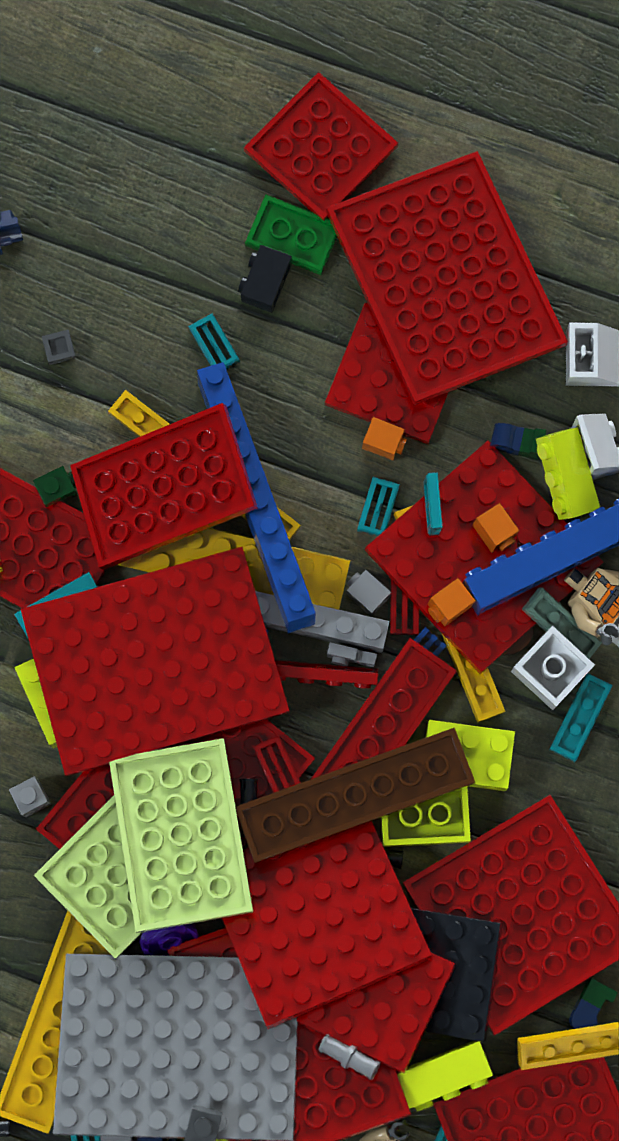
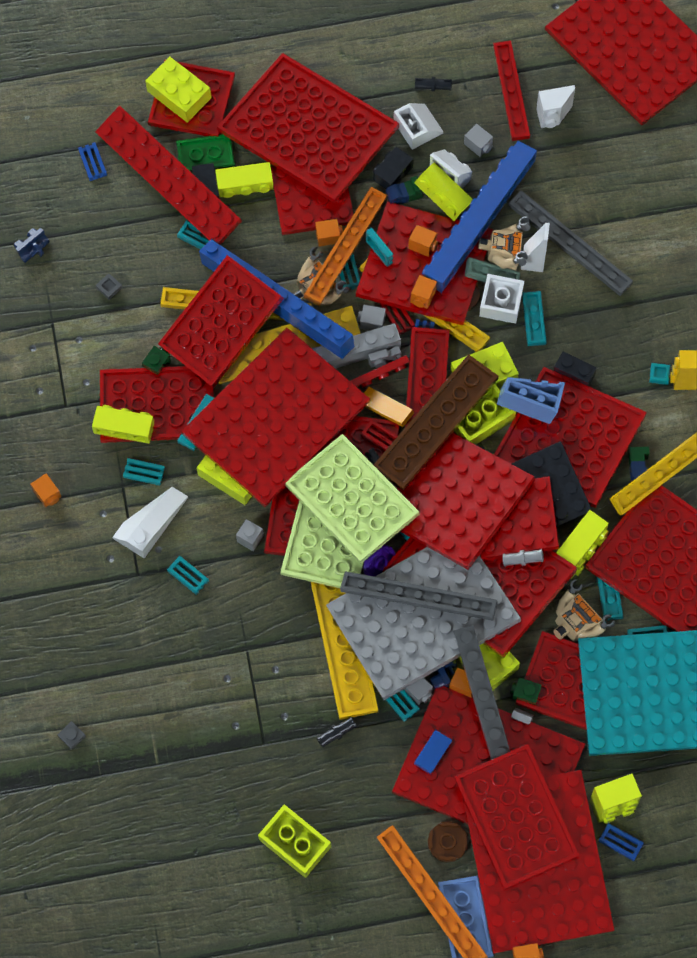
camera: 30 degrees left, 10 degrees down
none -> blue tile [78,142,107,181]
none -> red plate [95,105,242,245]
none -> neon yellow brick [145,57,211,123]
none -> neon yellow brick [215,162,274,198]
none -> torso [293,247,349,306]
none -> orange plate [303,187,387,306]
none -> dark grey plate [340,571,498,621]
none -> light orange tile [364,387,414,427]
none -> black brick [373,147,413,189]
none -> medium blue wedge [497,377,565,424]
none -> black brick [554,351,597,386]

